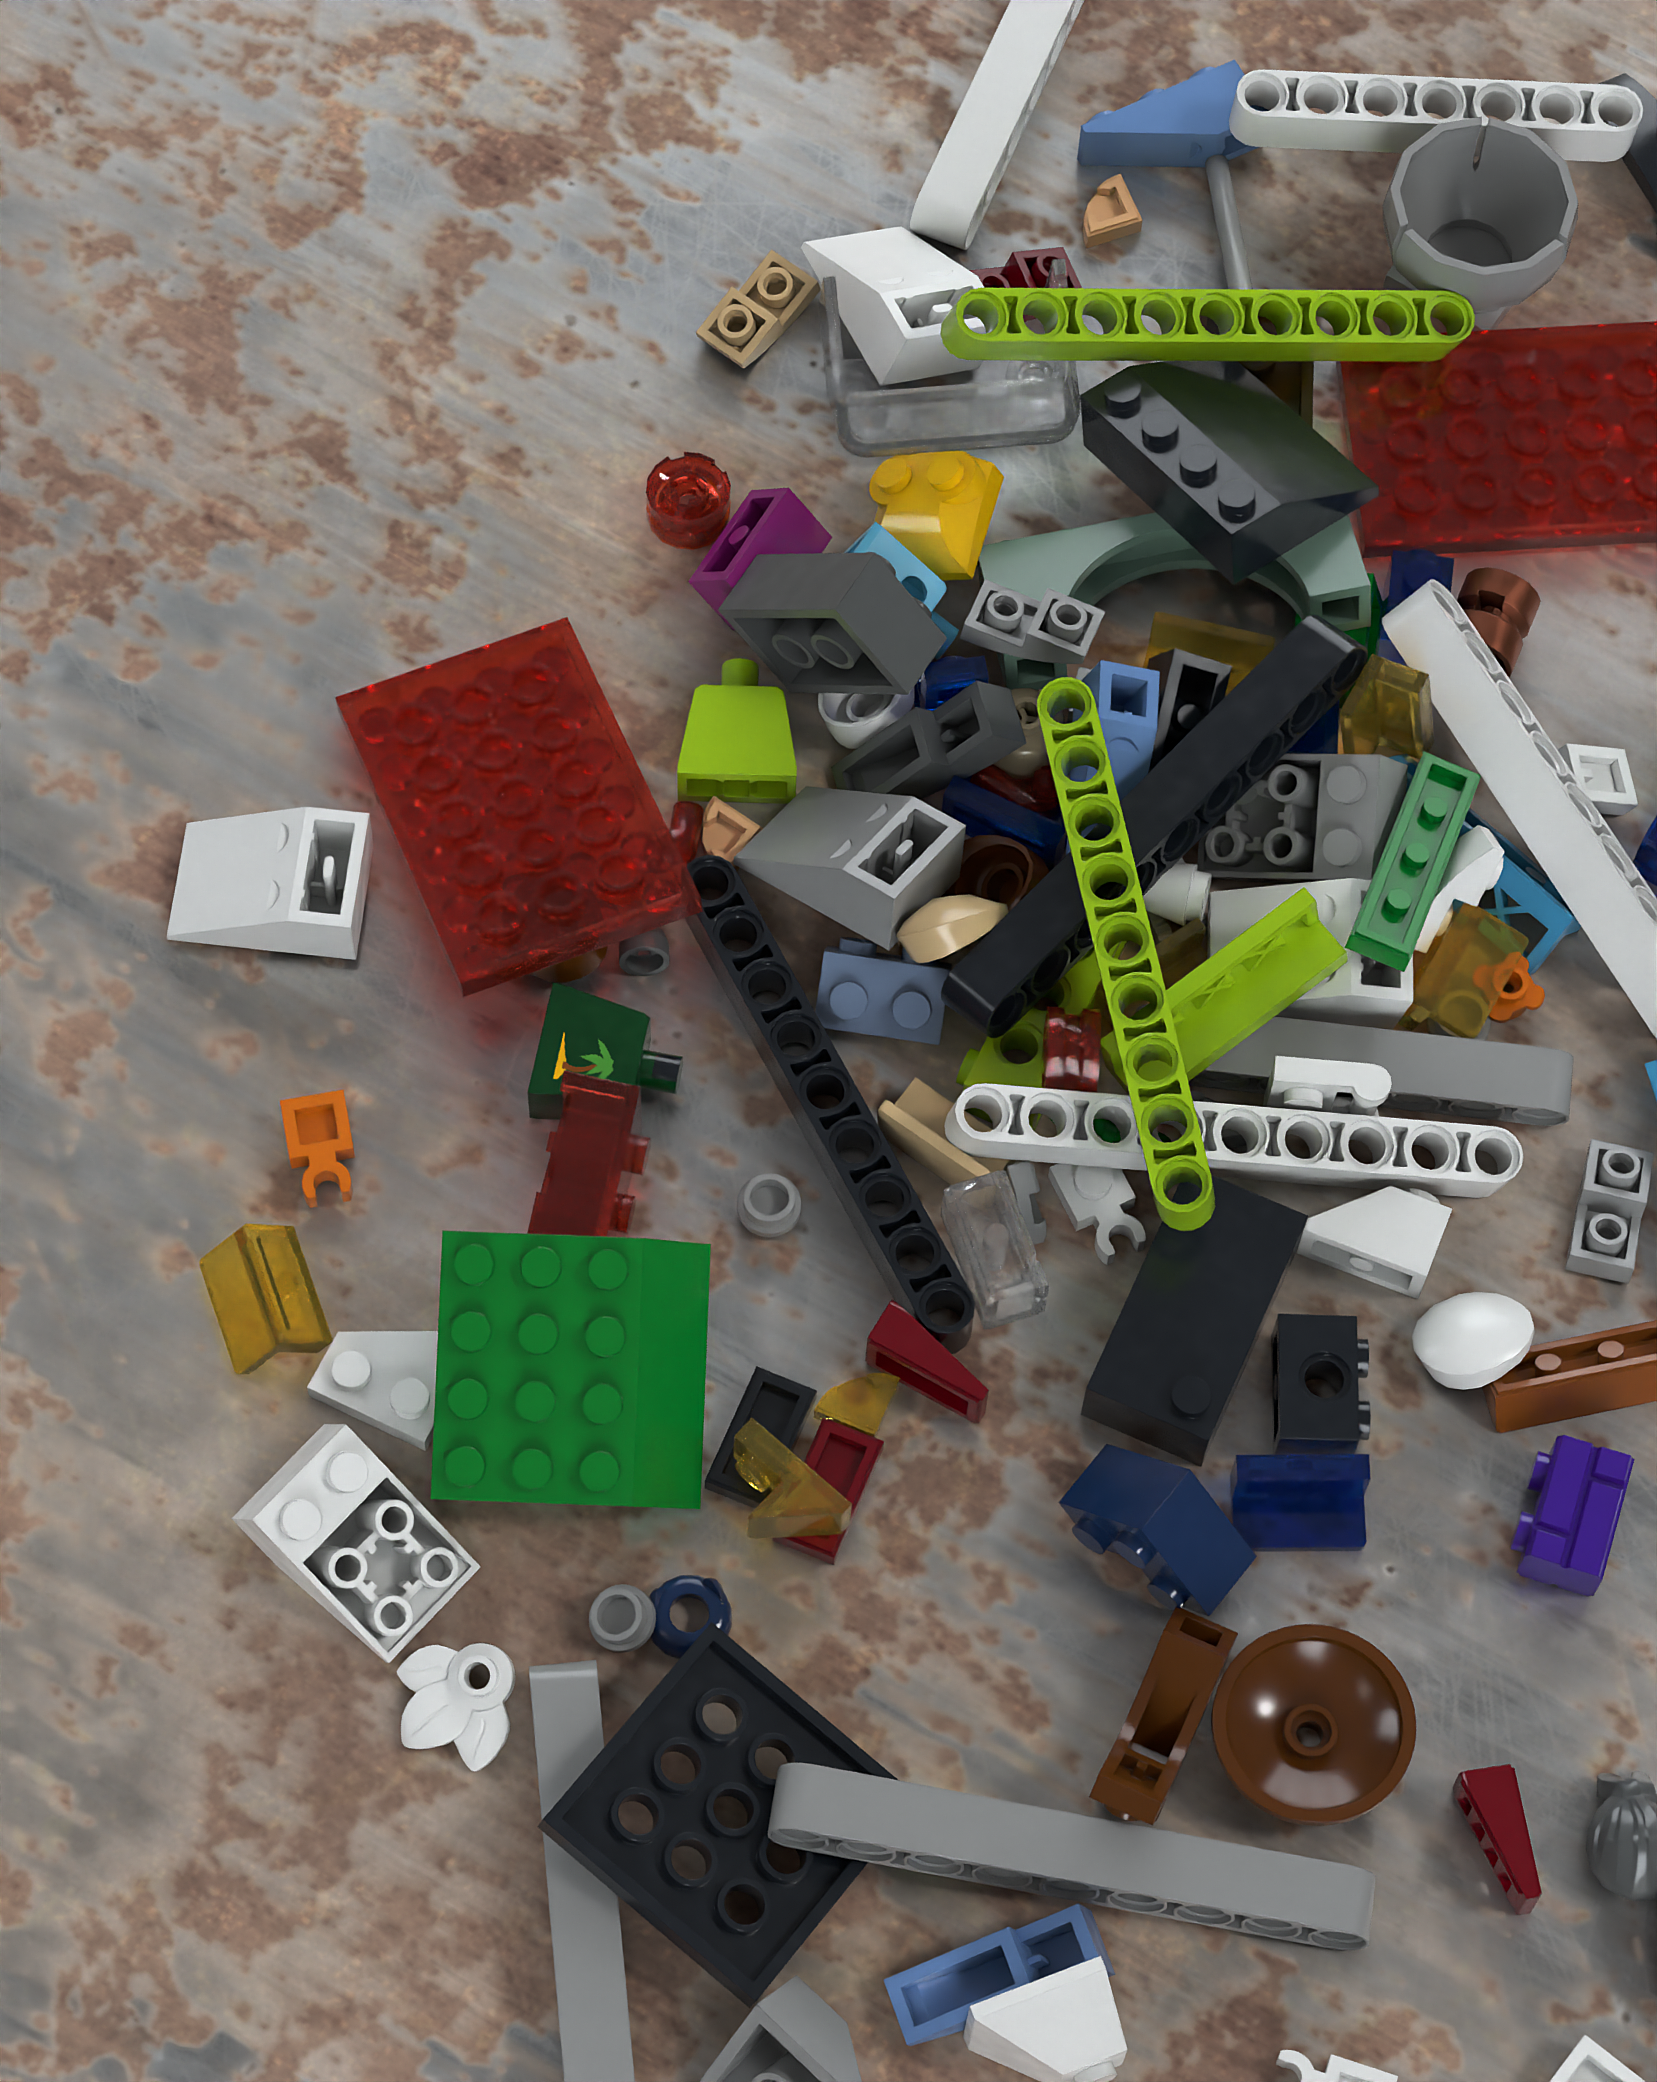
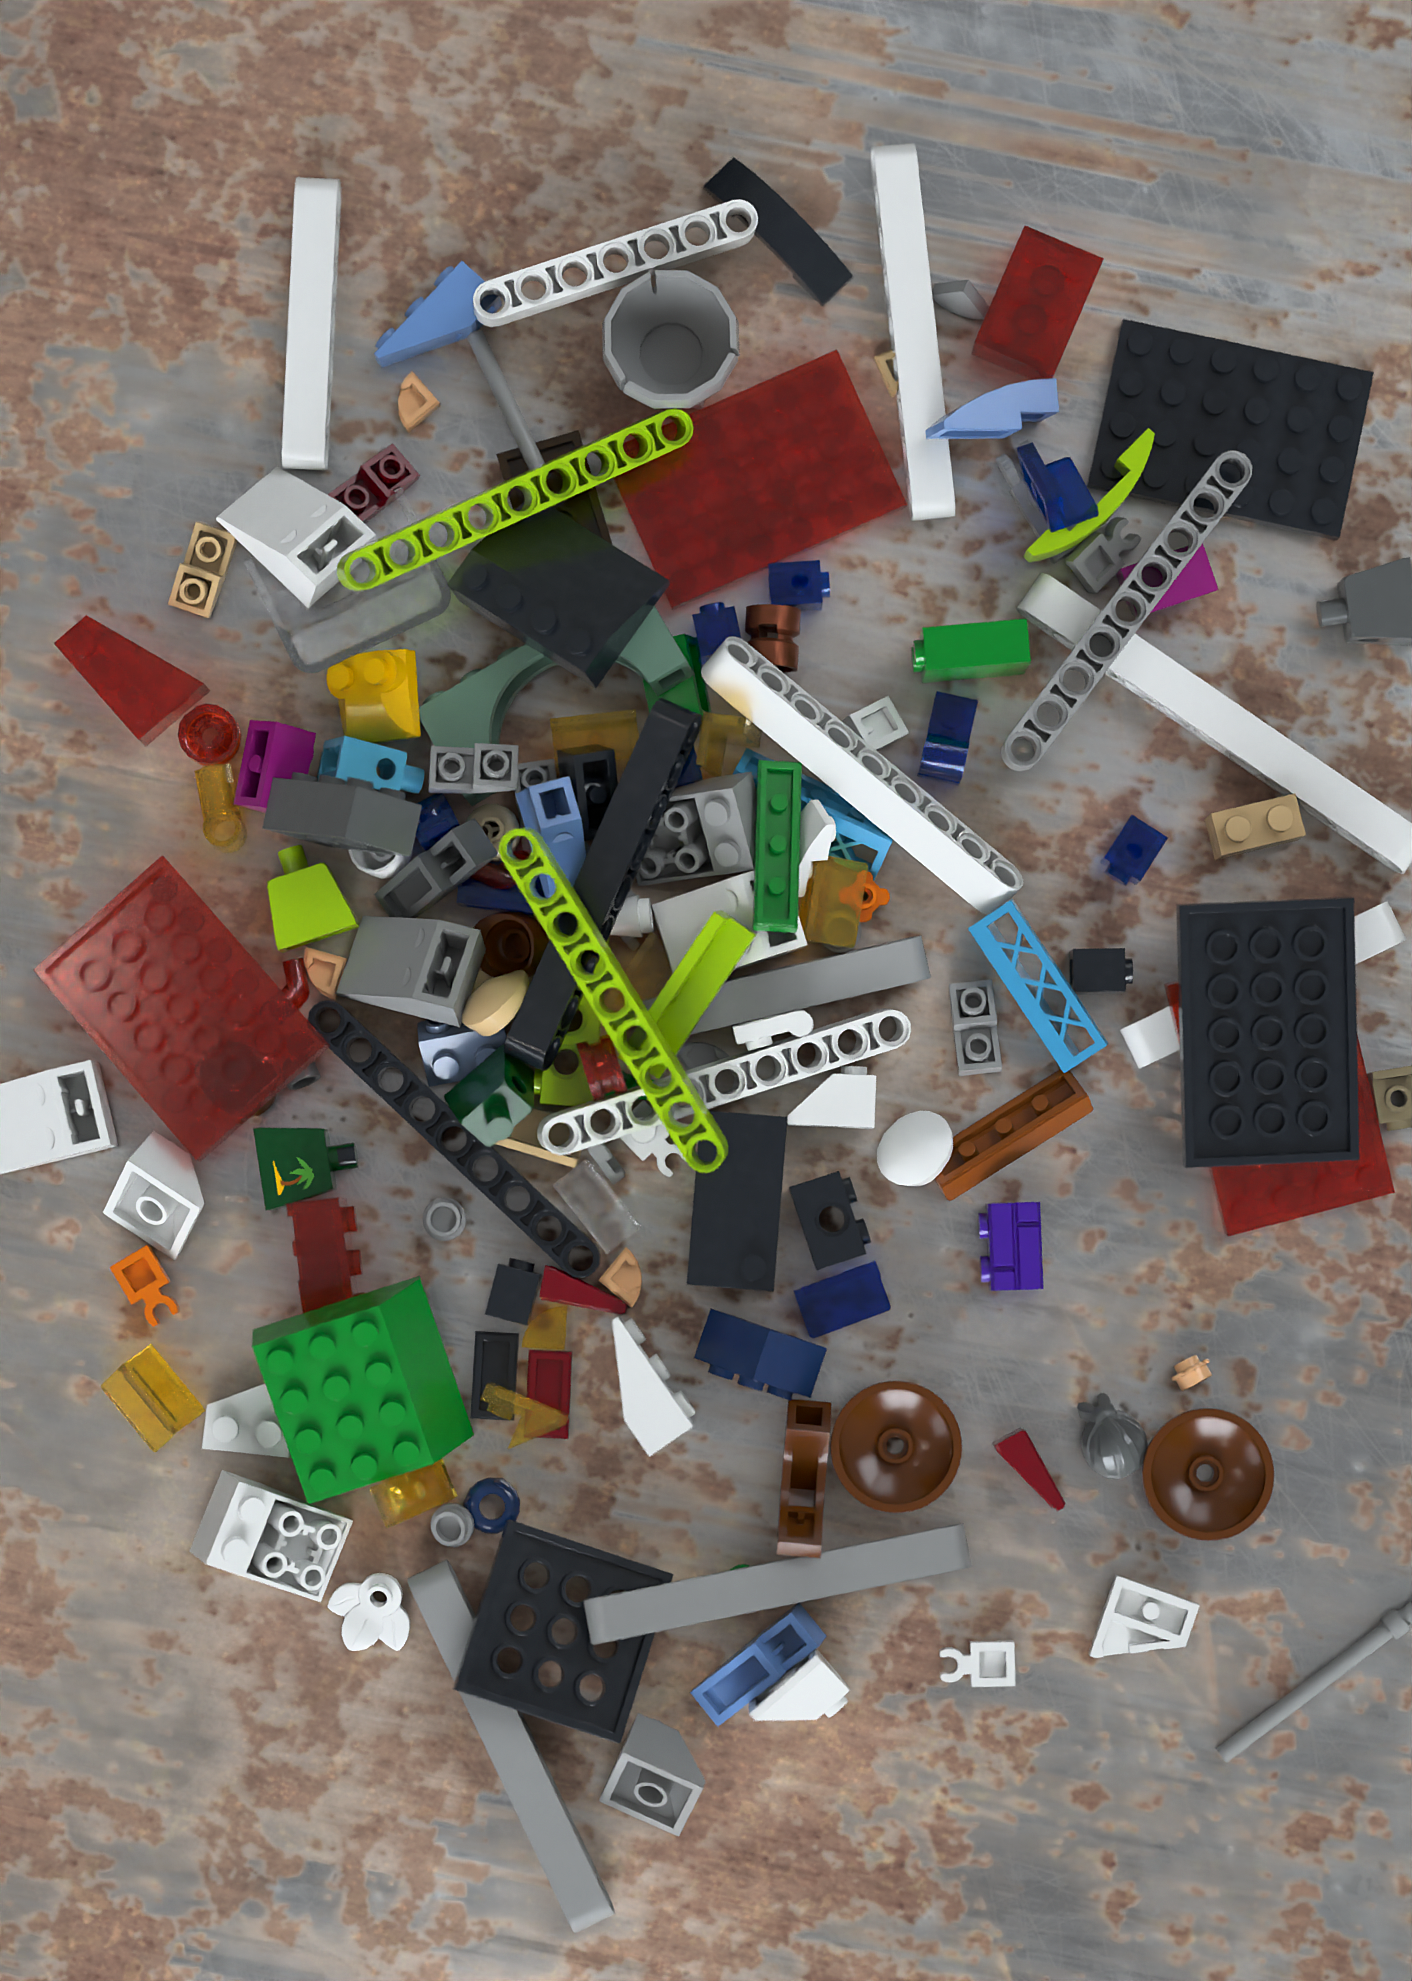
camera: 15 degrees left, 20 degrees up
none -> clear red wedge [54,615,211,746]
none -> white slope [103,1131,205,1260]
none -> clear yellow piece [194,764,247,853]
none -> clear yellow slope [370,1458,458,1528]
none -> dark green torso [444,1043,534,1147]
none -> black brick [485,1258,542,1325]
none -> light nougat tile [598,1247,642,1308]
none -> white slope [612,1315,695,1457]
none -> clear blue brick [768,560,830,611]

